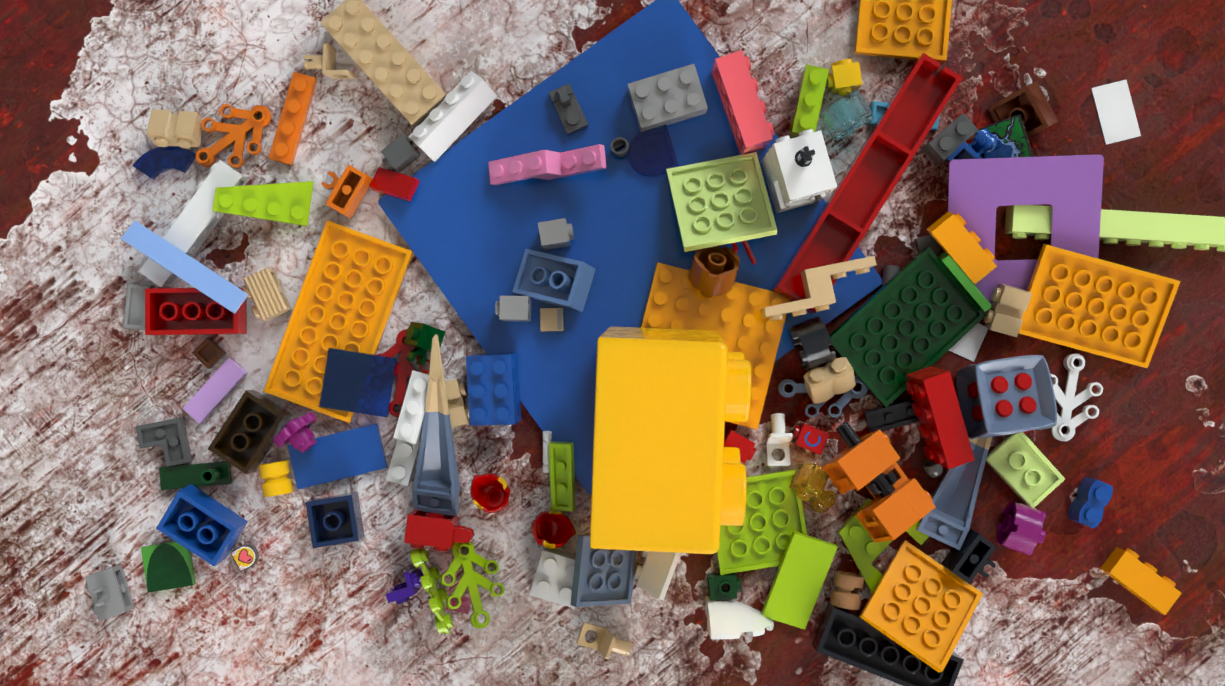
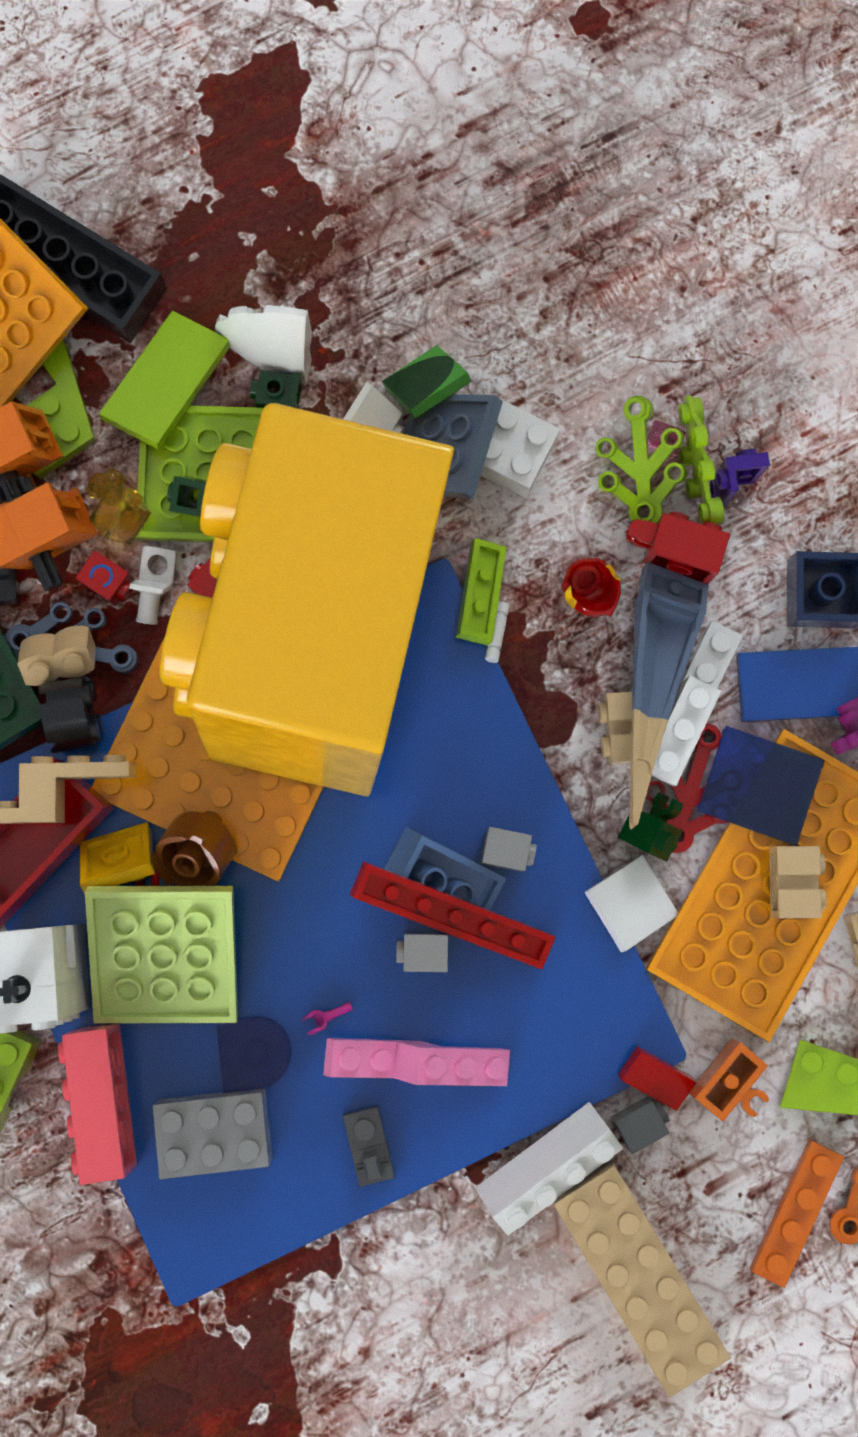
camera: 175 degrees left, 5 degrees down
tan bracket [303,43,356,79] -> none
blue brick [466,352,521,426] -> none
red hair [530,510,576,549] -> none
tan tile [540,308,564,332] -> none
tan bracket [577,622,631,659] -> none
dark grey hinge [610,137,629,158] -> none
medium nougat wheel [830,571,865,610] -> none
none -> yellow plate [80,822,155,894]
none -> dark green brick [167,476,207,517]
none -> dark pink hand [301,1002,353,1035]
none -> red plate [349,861,556,969]
none -> tile [382,345,471,418]
none -> white tile [584,855,678,952]
none -> tan brick [769,846,827,918]

